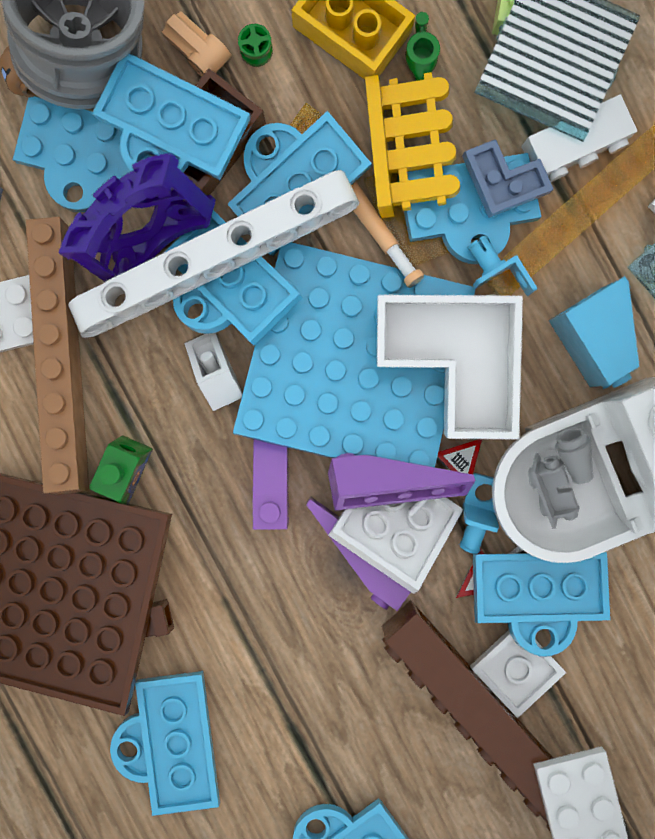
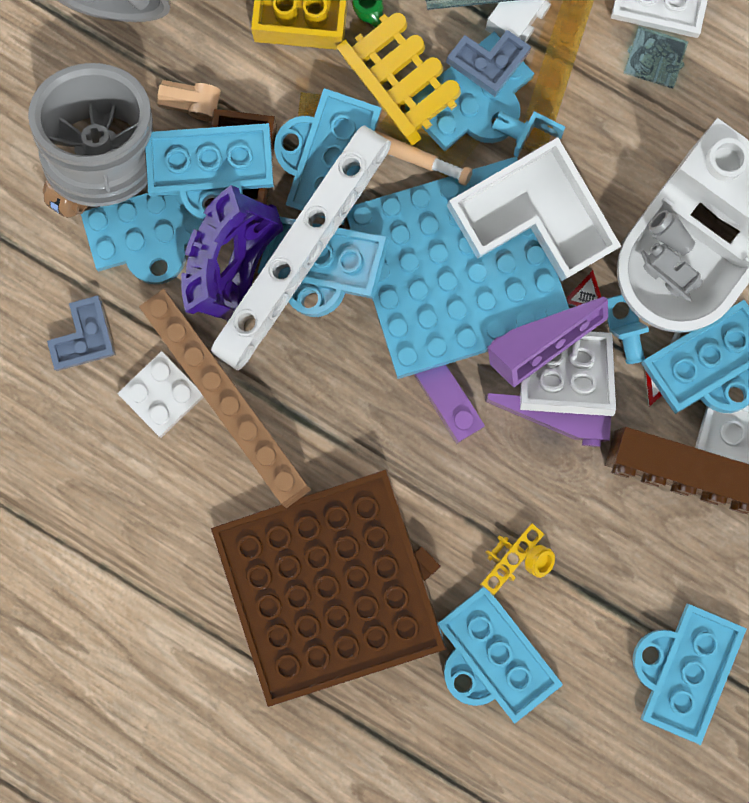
camera: 30 degrees left, 5 degrees down
green torso [89,435,153,504] -> none
white slope [184,333,242,411] -> none
green wheel [238,24,273,67] -> none
medium azure slope [549,277,640,389] -> none
none -> yellow piece [480,523,545,596]
none -> yellow tile [525,545,555,578]

